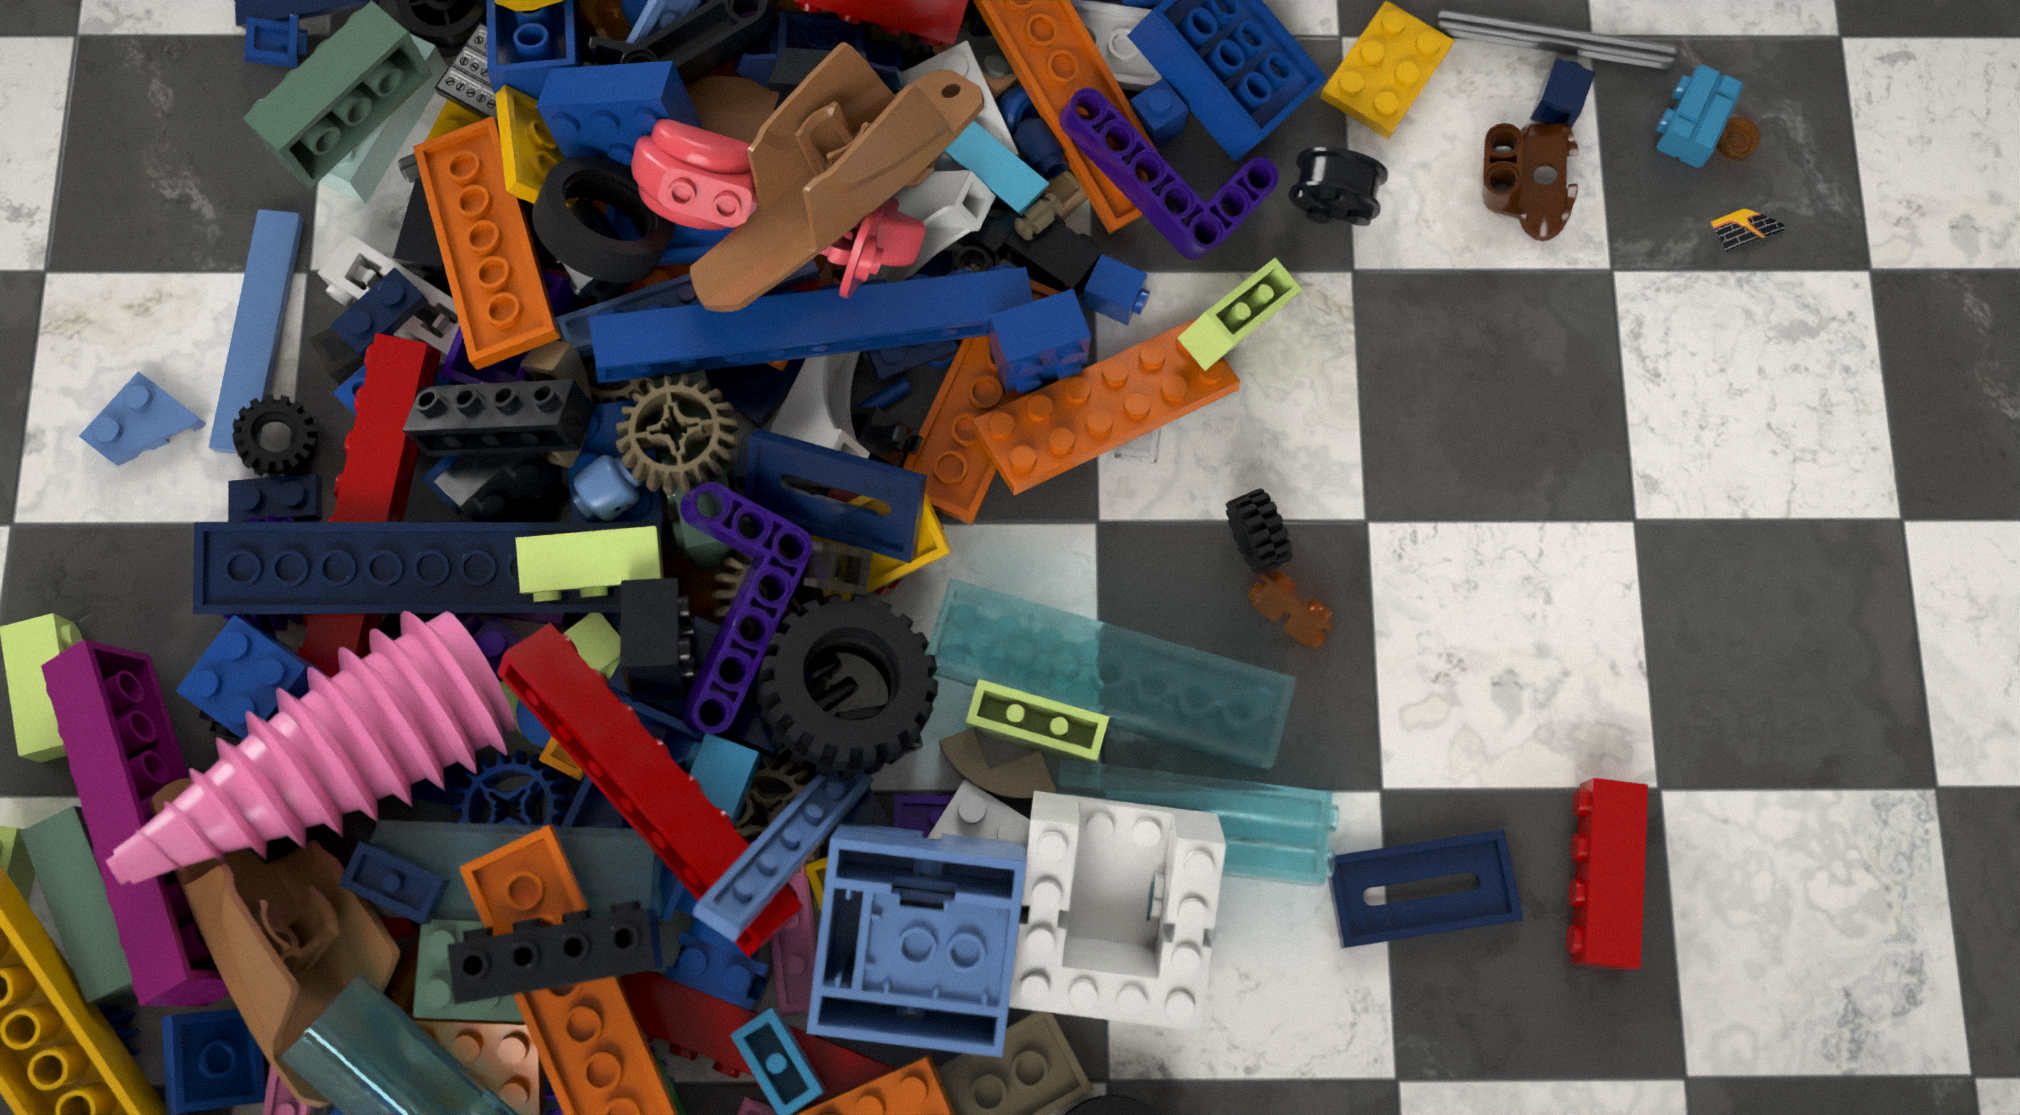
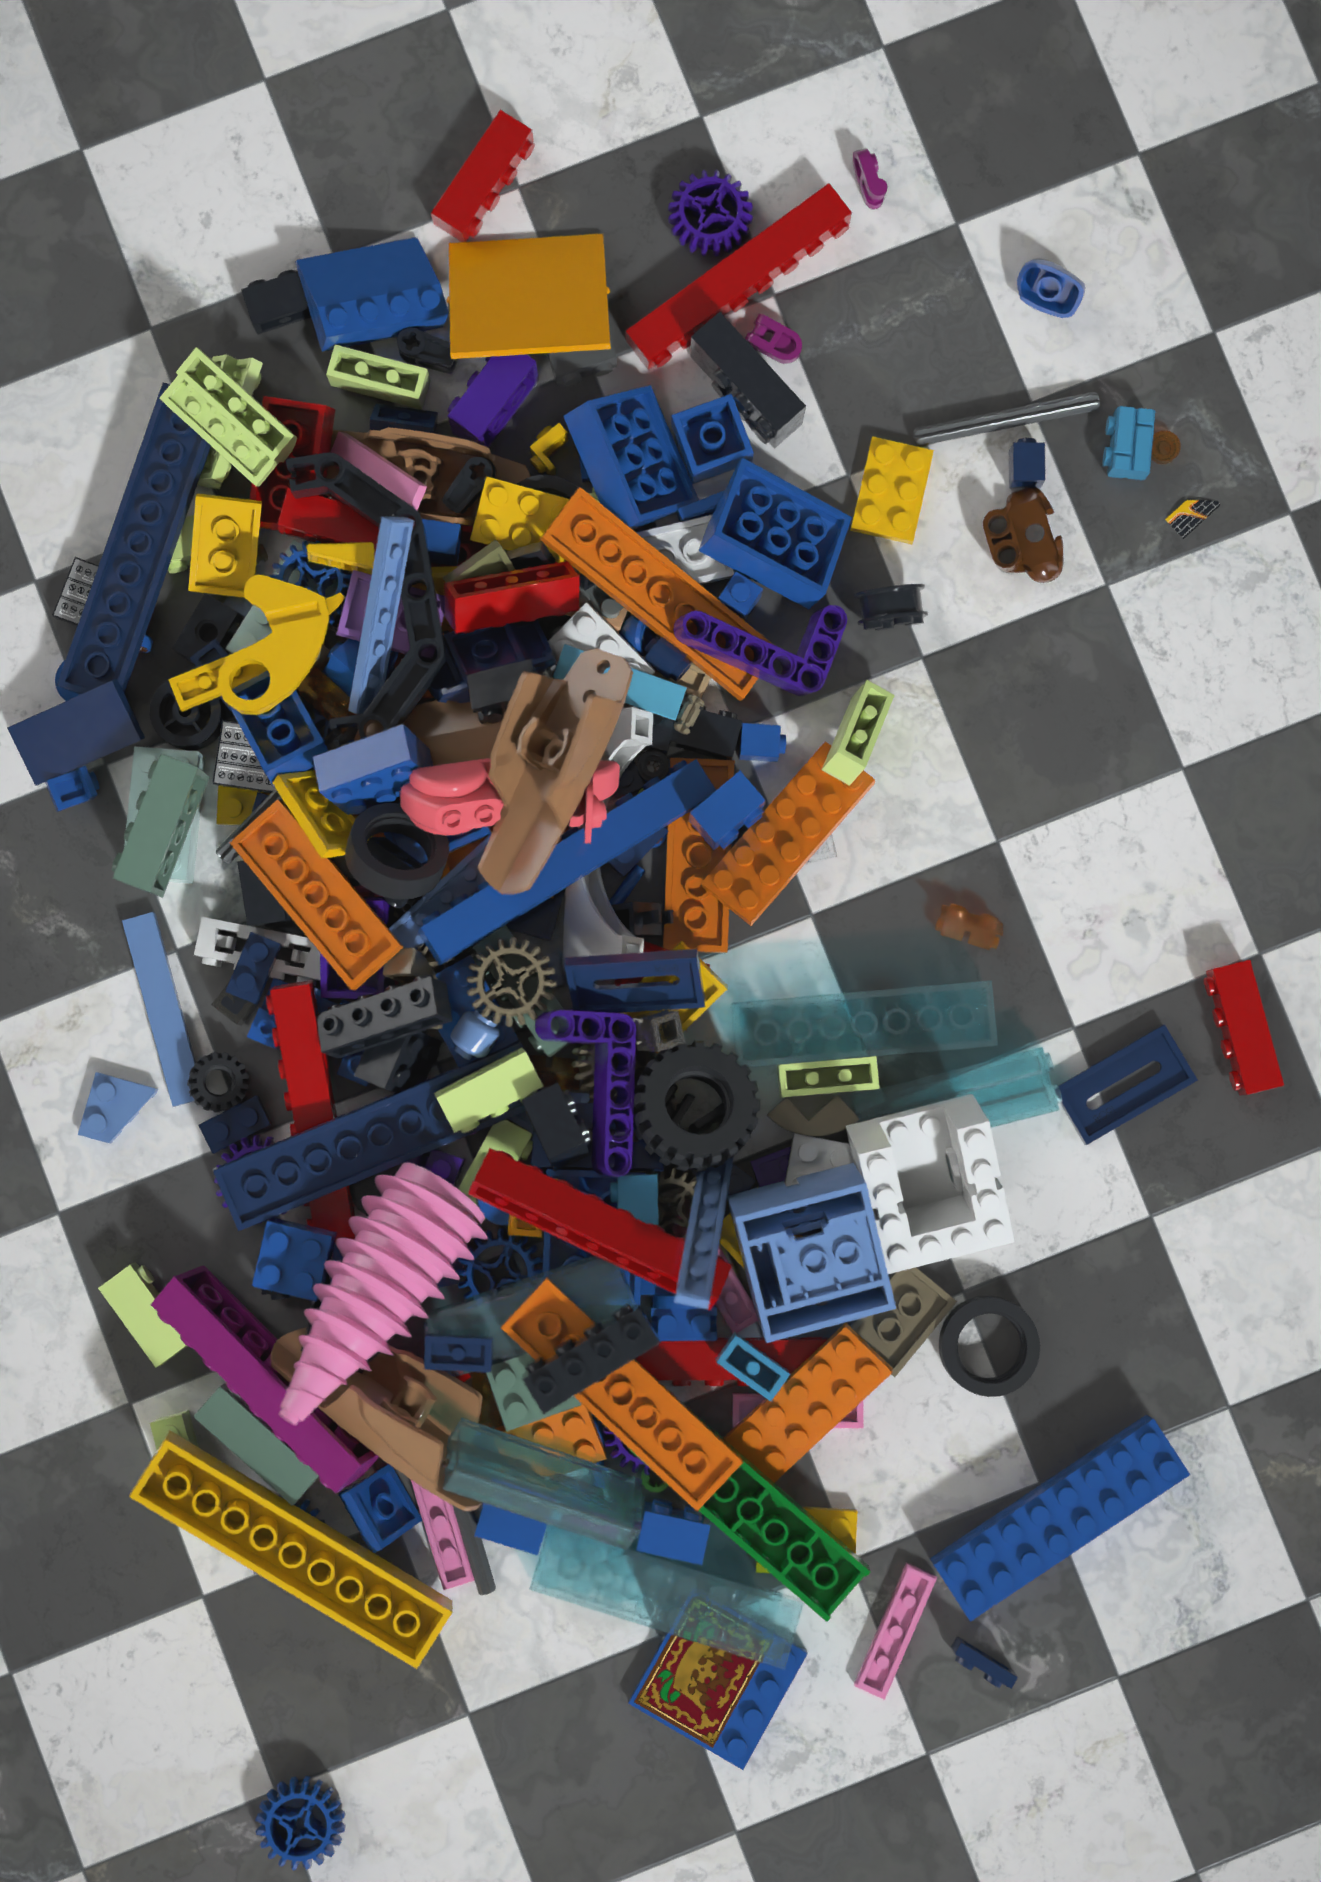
camera: 20 degrees left, 10 degrees up
black tyre [1226,488,1293,574] -> none

